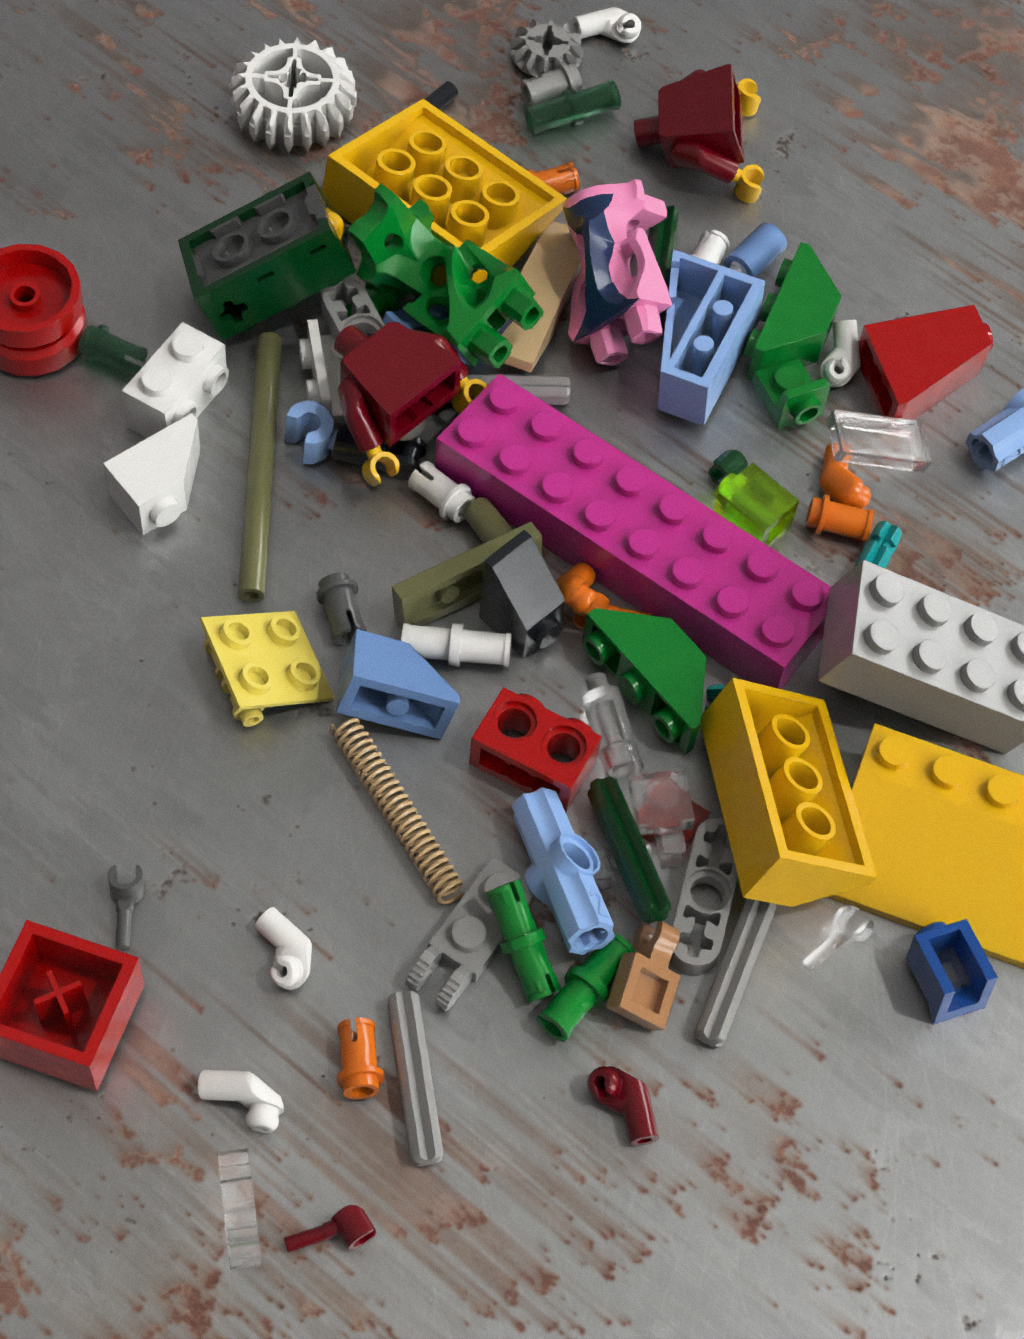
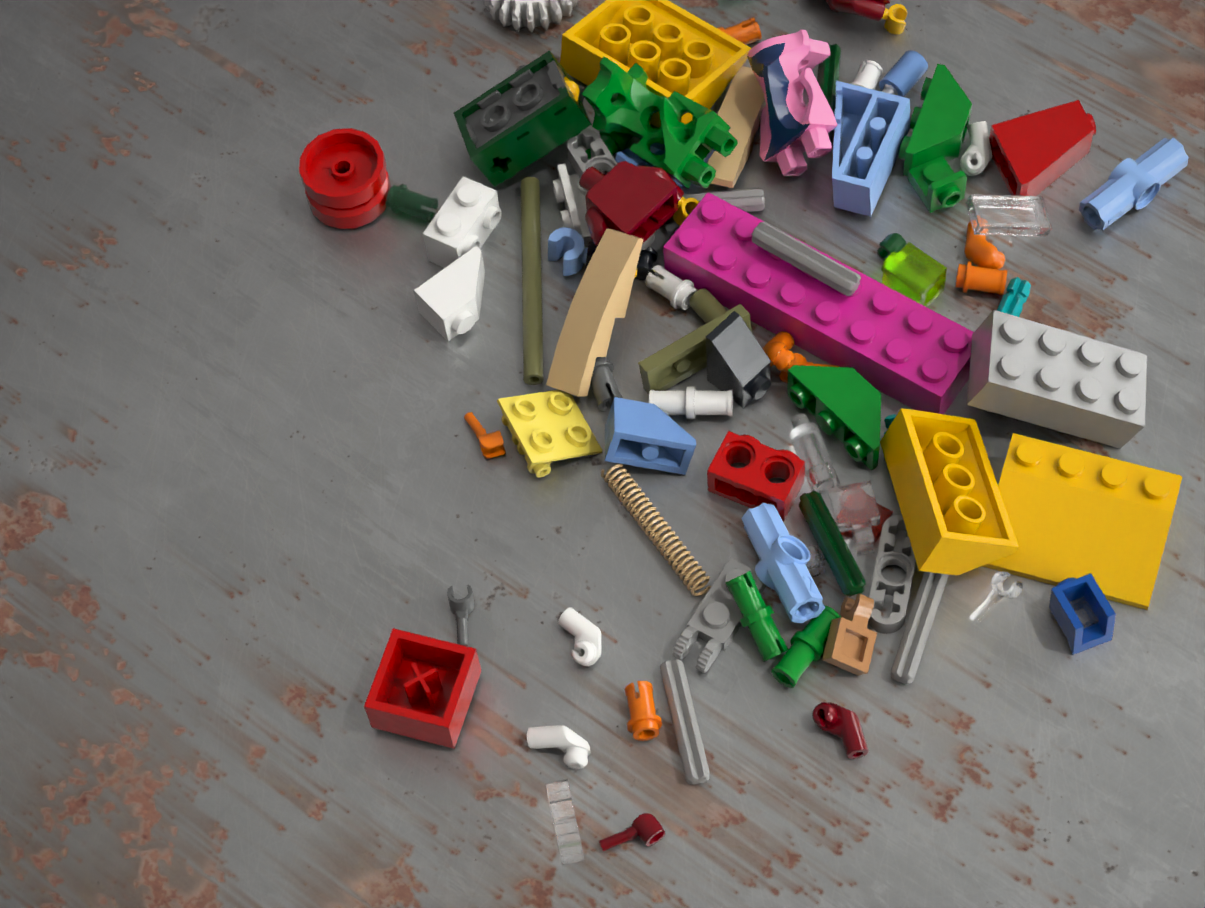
camera: 10 degrees right, 0 degrees up
none -> orange hand [464,412,506,459]
none -> tan slope [546,229,643,397]
none -> light grey axle [752,222,861,296]

